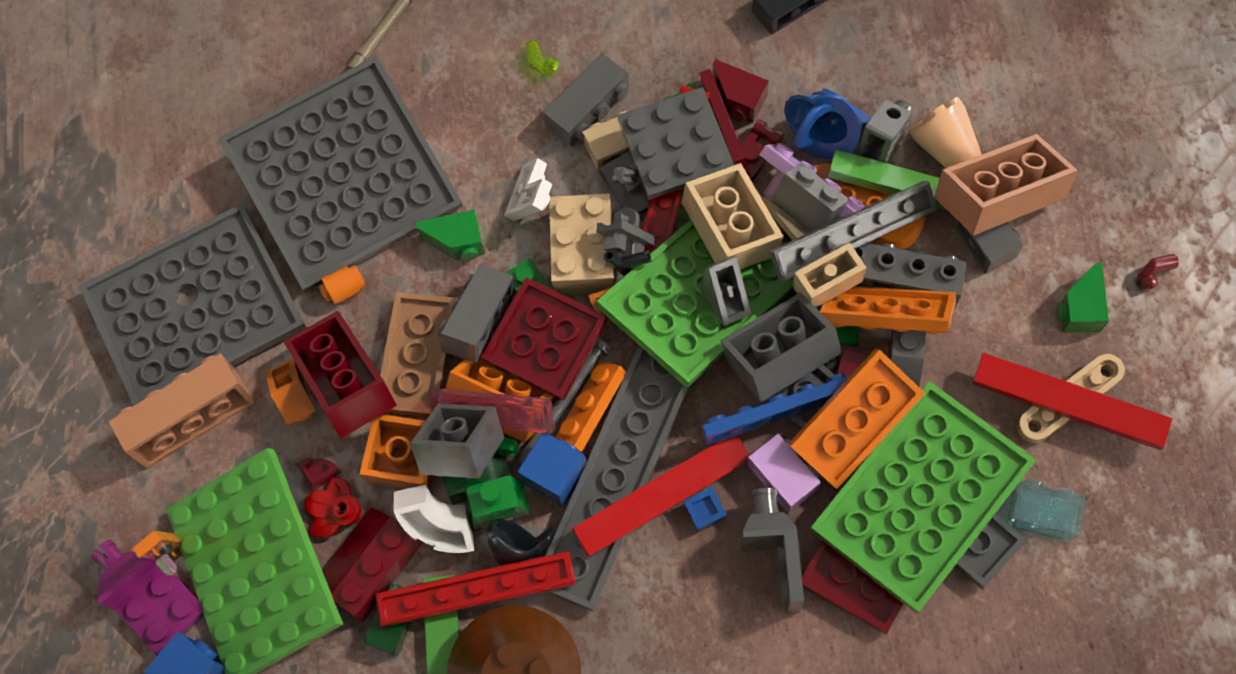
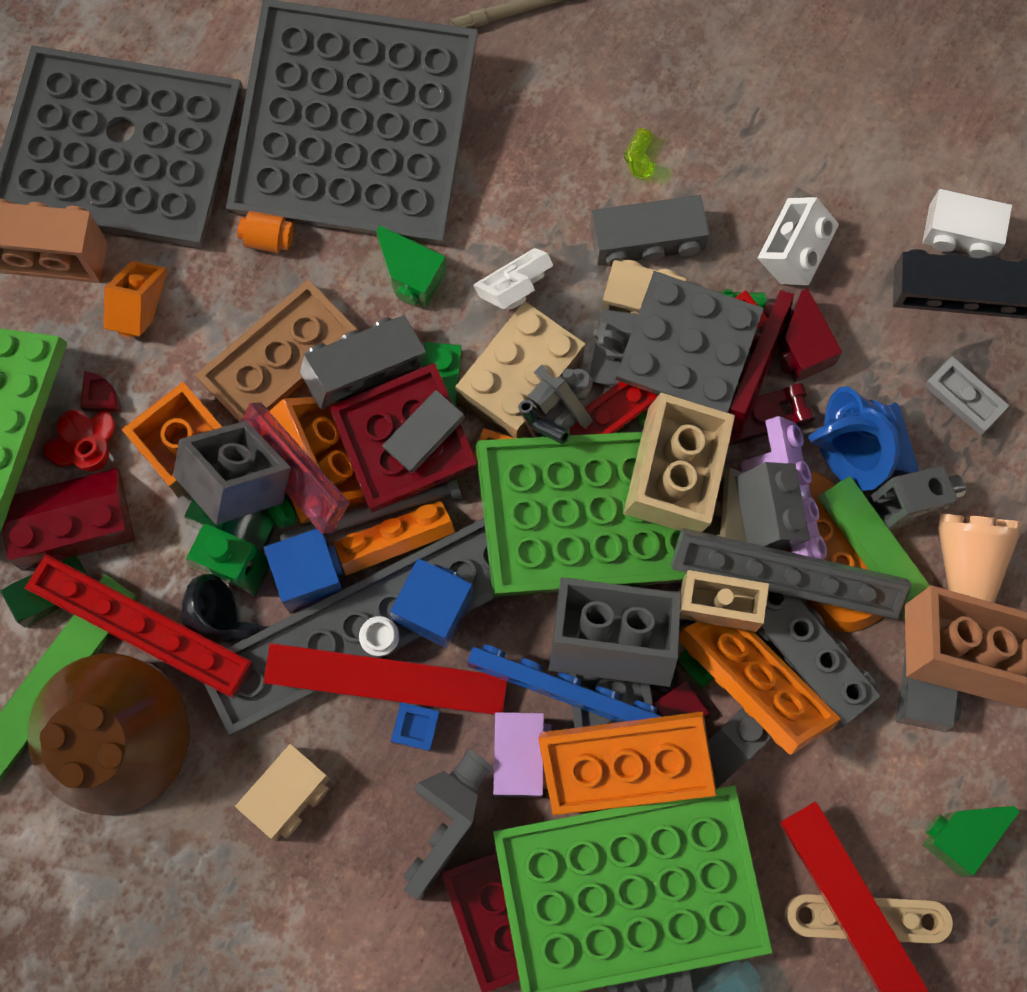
camera: 30 degrees right, 5 degrees up
dark red brick [283,311,397,439] -> none
white brick [393,484,474,553] -> none
dark grey slope [701,256,751,326] -> none
none -> tan brick [235,744,330,841]
none -> white plate [359,616,399,657]
none -> dark grey tile [382,390,465,474]
none -> blue head [390,558,473,648]
none -> white brick [757,197,839,285]
none -> light grey plate [924,356,1009,436]

